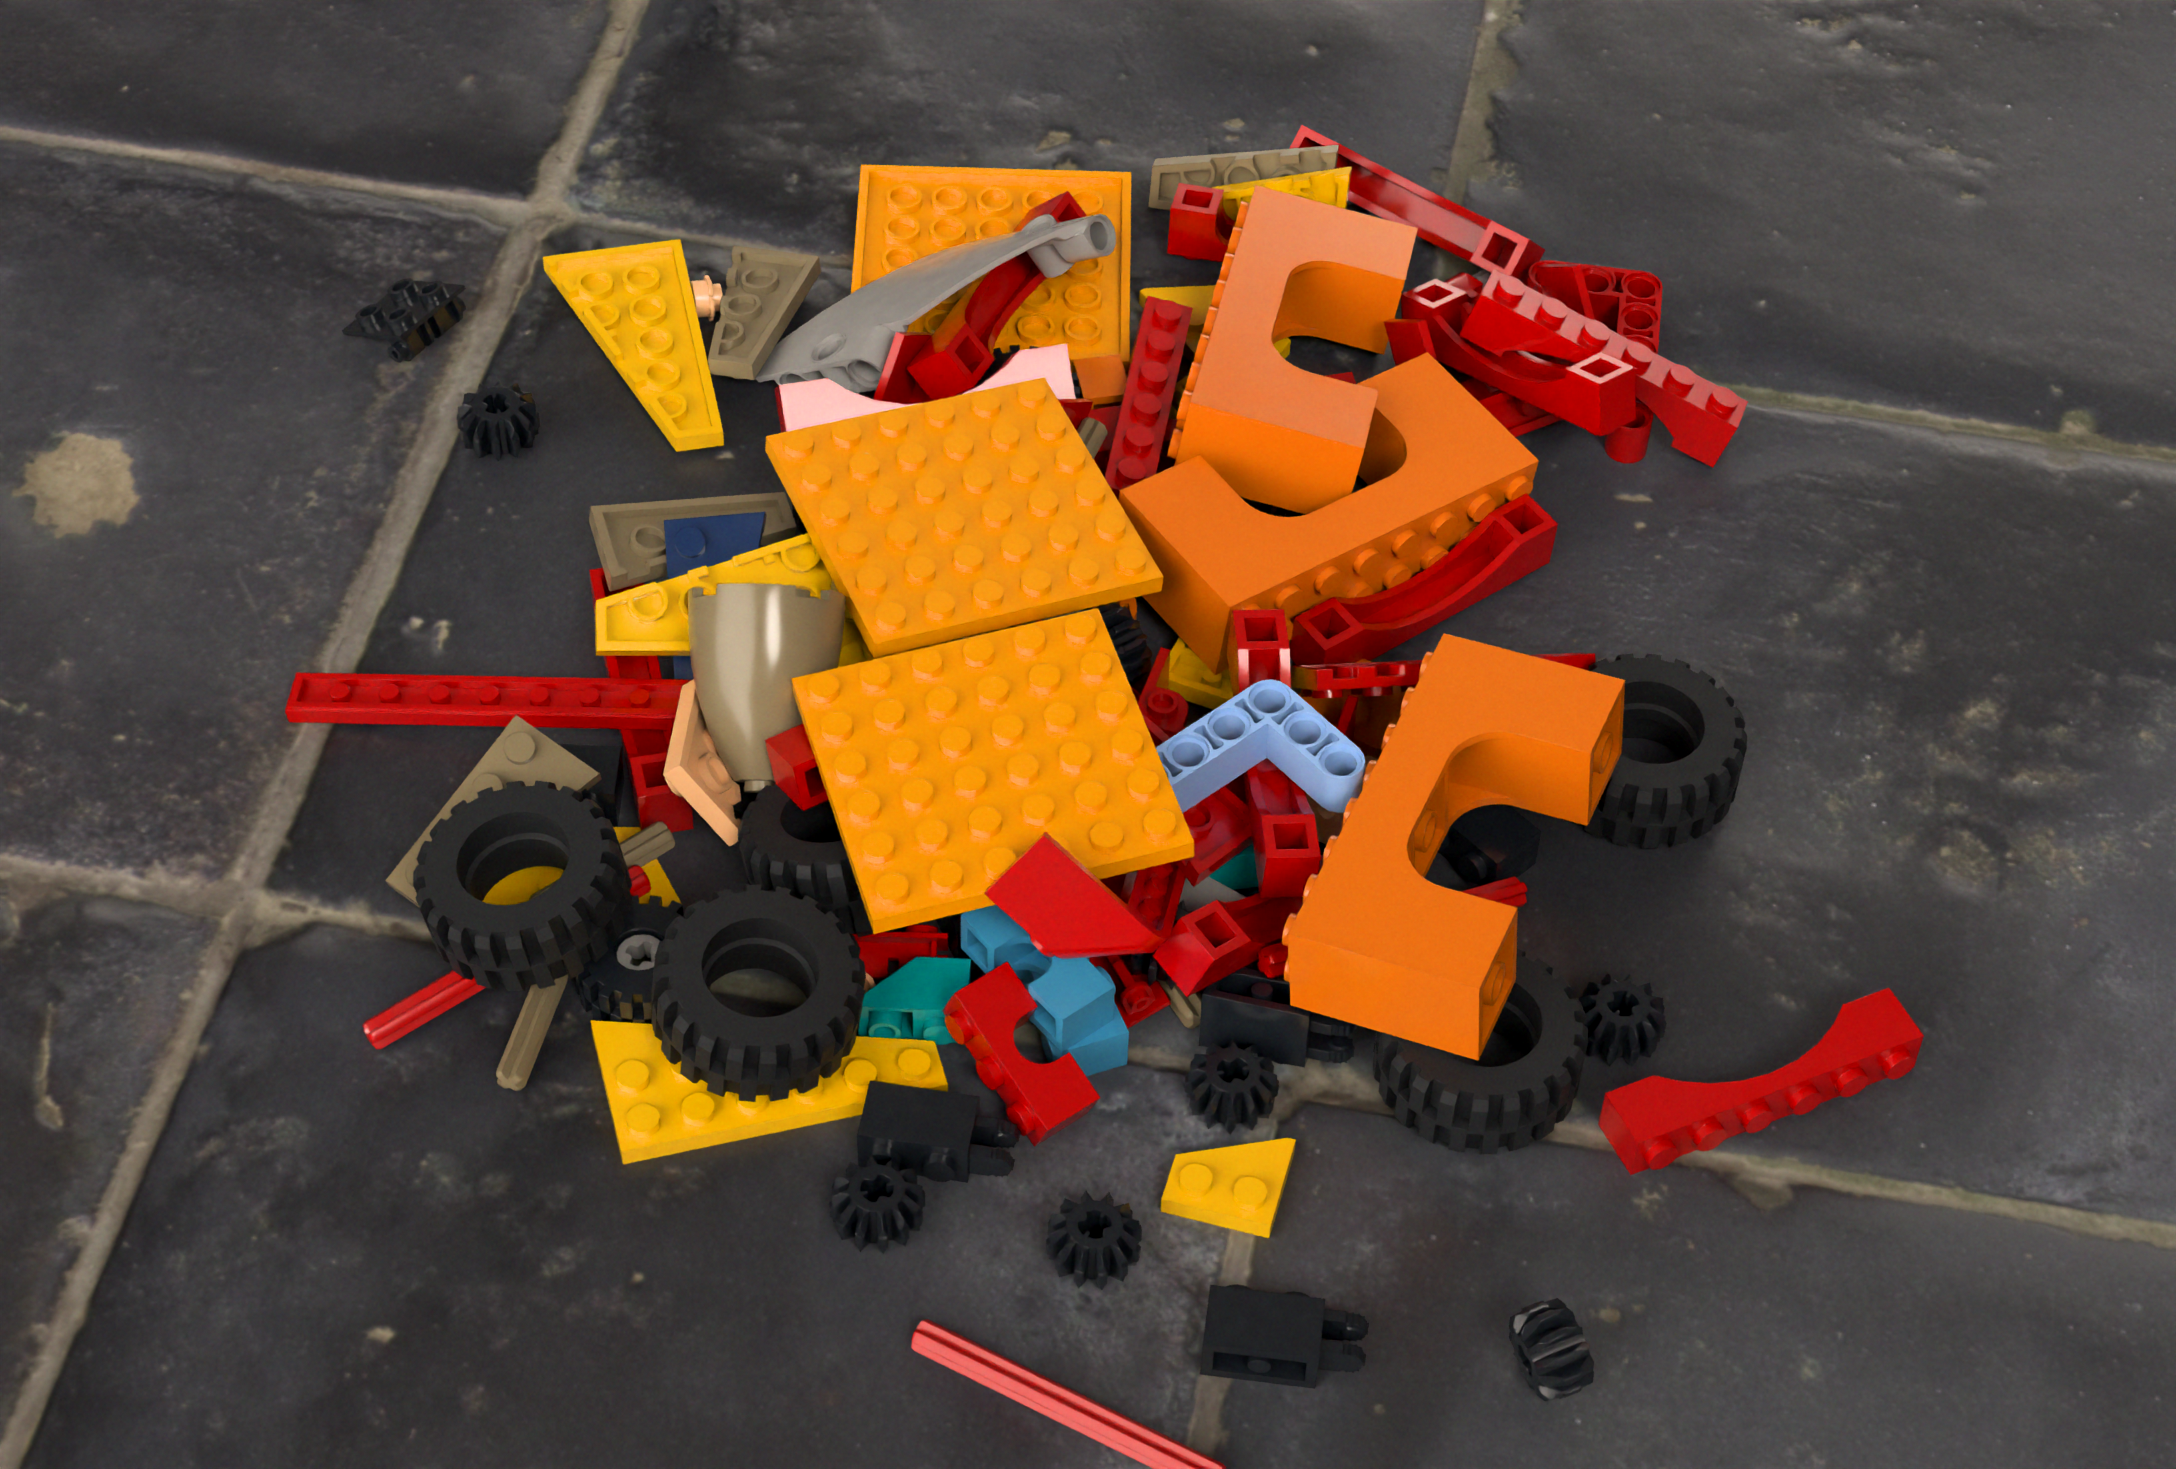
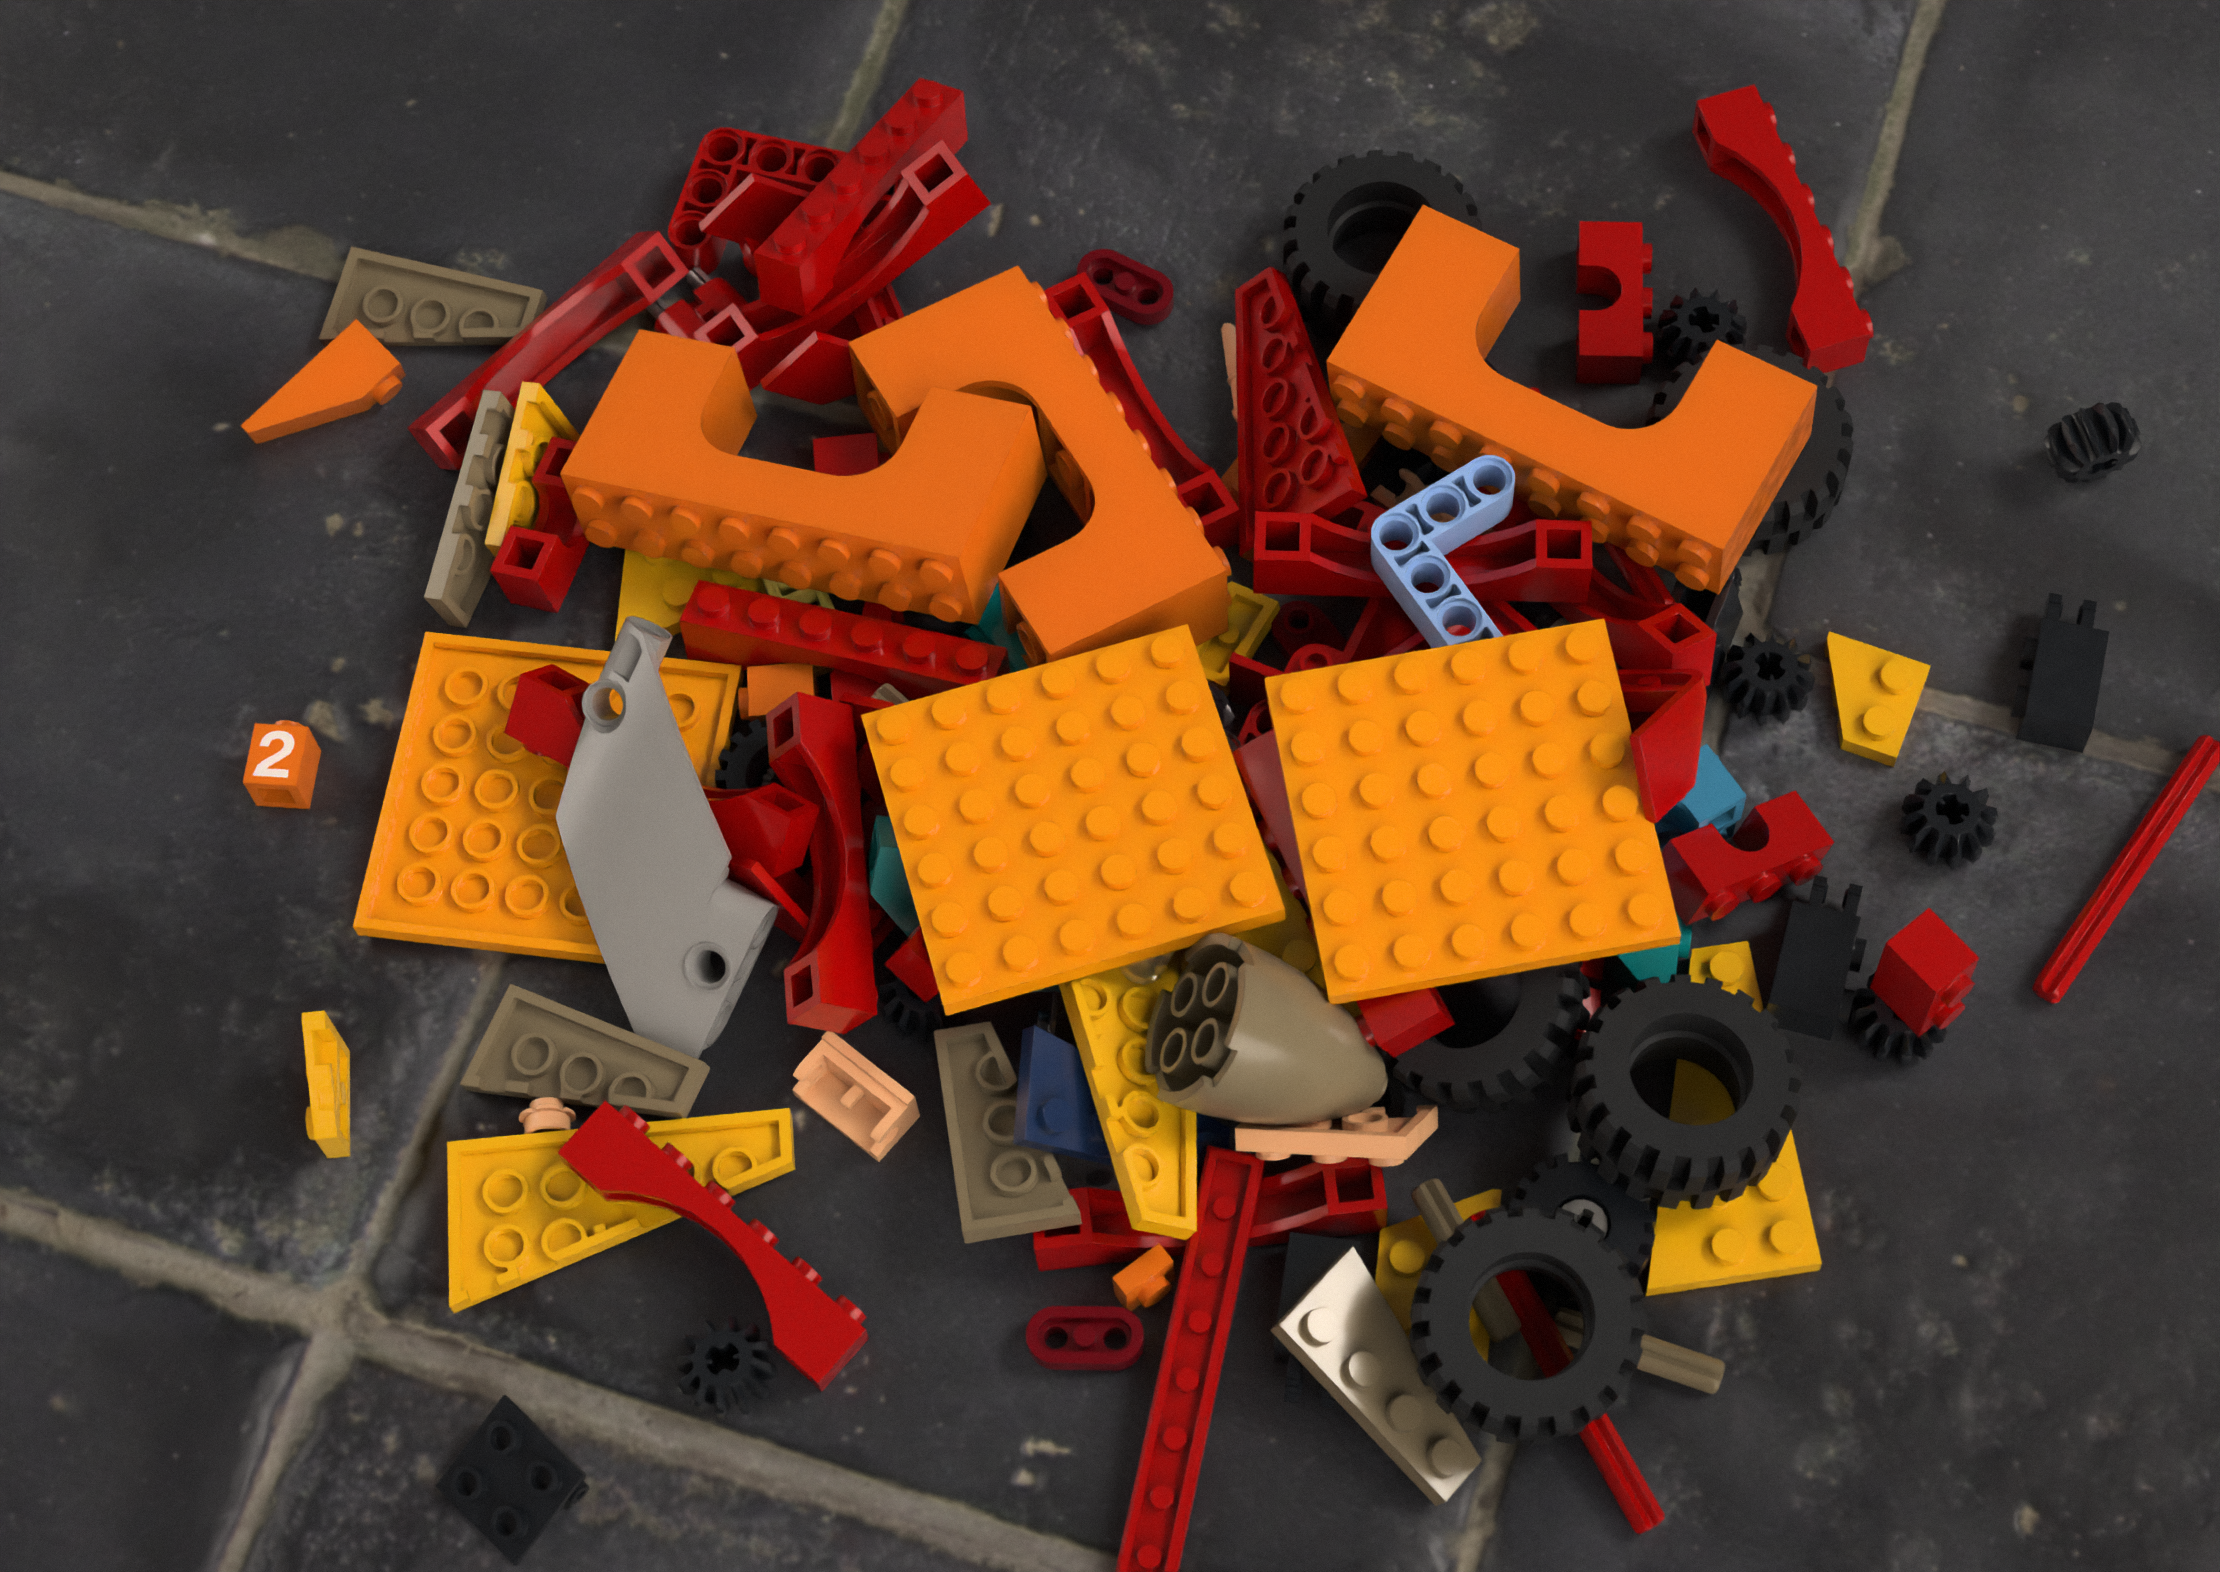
camera: 75 degrees left, 15 degrees up
none -> orange slope [241,319,406,444]
none -> orange brick [243,720,321,809]
none -> yellow wing [302,1010,350,1159]
none -> dark tan wing [319,246,548,347]
none -> red arch [557,1100,869,1392]
none -> light nougat hinge [792,1031,920,1162]
none -> dark red plate [1026,1306,1145,1370]
none -> dark red plate [1077,249,1174,325]
none -> orange plate [1112,1243,1175,1311]
none -> red arch [1576,221,1653,384]
none -> red brick [1870,908,1979,1037]

